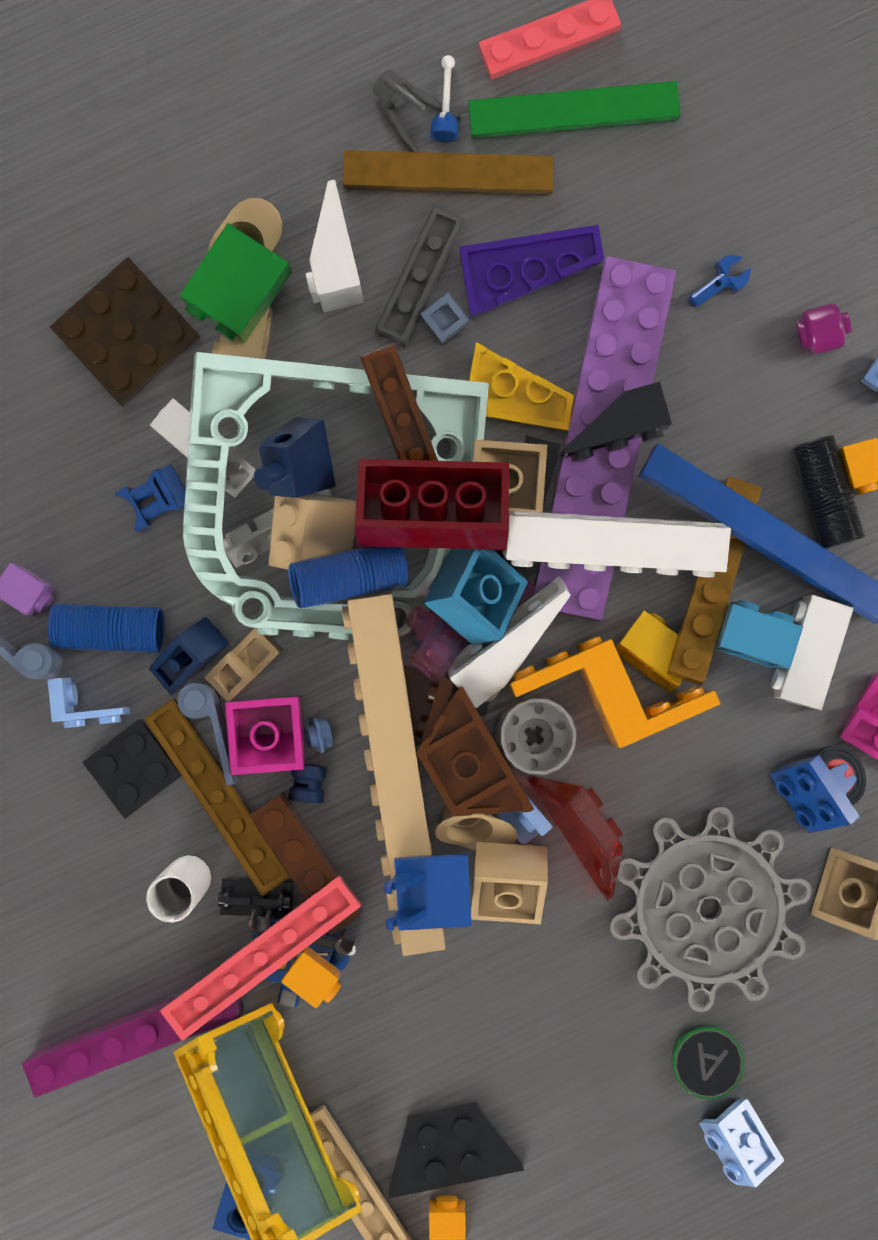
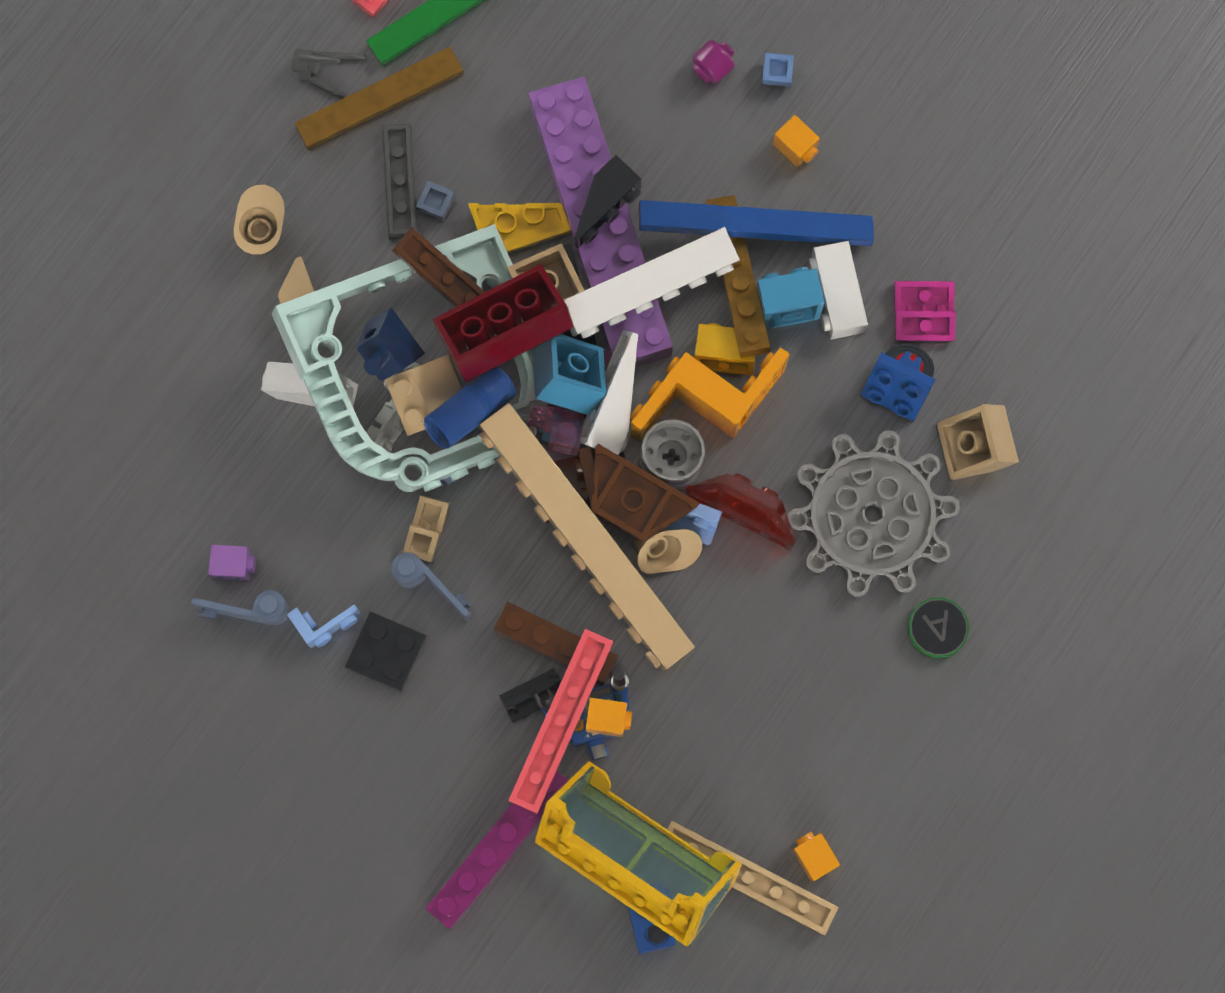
camera: 30 degrees left, 10 degrees down
blue piece [48,604,164,653] -> none
dark brown plate [49,257,200,407] -> none
blue piece [115,464,186,532] -> none
pearl gold tile [144,699,290,896] -> none
white piece [146,855,211,923] -> none
dark blue slope [148,617,229,695] -> none
green brick [179,223,292,343] -> none
dark pink slope [225,696,305,775] -> none
dark blue wheel [288,763,327,803] -> none
white slope [305,179,364,313] -> none
medium blue plate [305,718,333,753] -> none
blue plate [384,853,472,931] -> none
black wing [388,1102,524,1199] -> none
hinge [430,55,459,142] -> none
dark purple wing [459,225,604,319] -> none
tan slope [471,842,548,924] -> none
blue bar [689,255,751,307] -> none
light blue bracket [699,1098,784,1188] -> none
black piece [790,435,866,549] -> none

